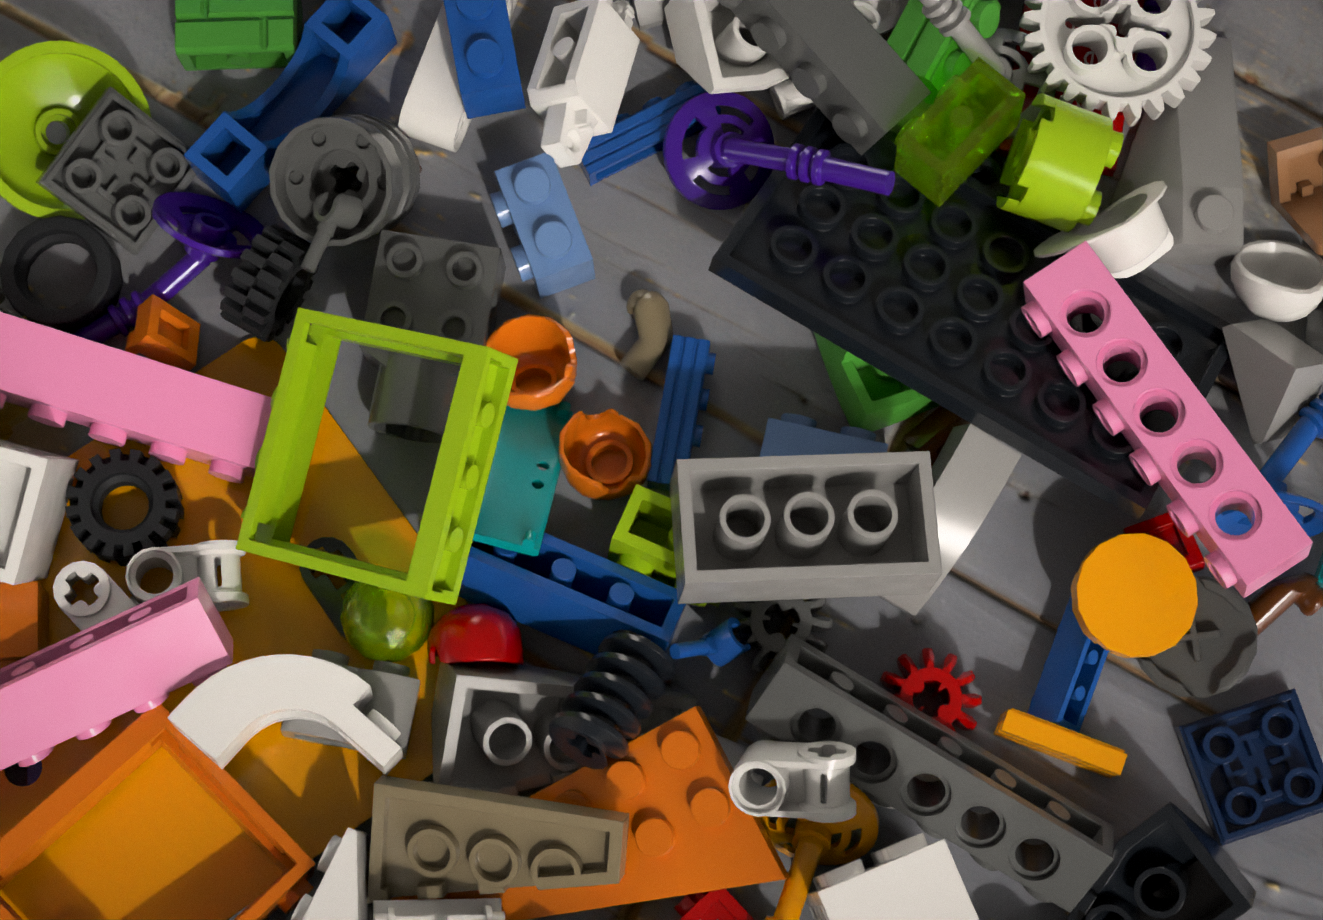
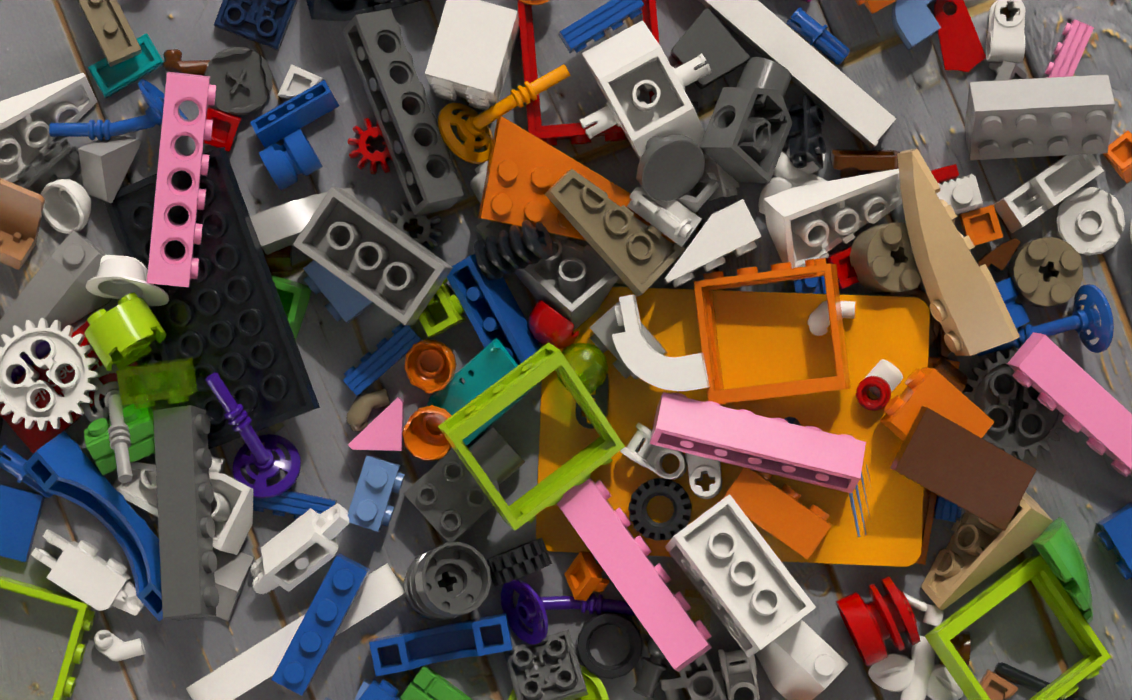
camera: 145 degrees left, 10 degrees up
dark grey hand [300,191,363,273] -> none
blue hand [669,618,751,667] -> none
white piece [728,740,856,823] -> none
light orange tile [993,708,1128,779] -> none
light orange tile [1071,533,1198,658] -> none
none -> blue wheel [259,129,323,191]
none -> white tile [278,64,324,100]
none -> bright pink slope [348,397,405,451]

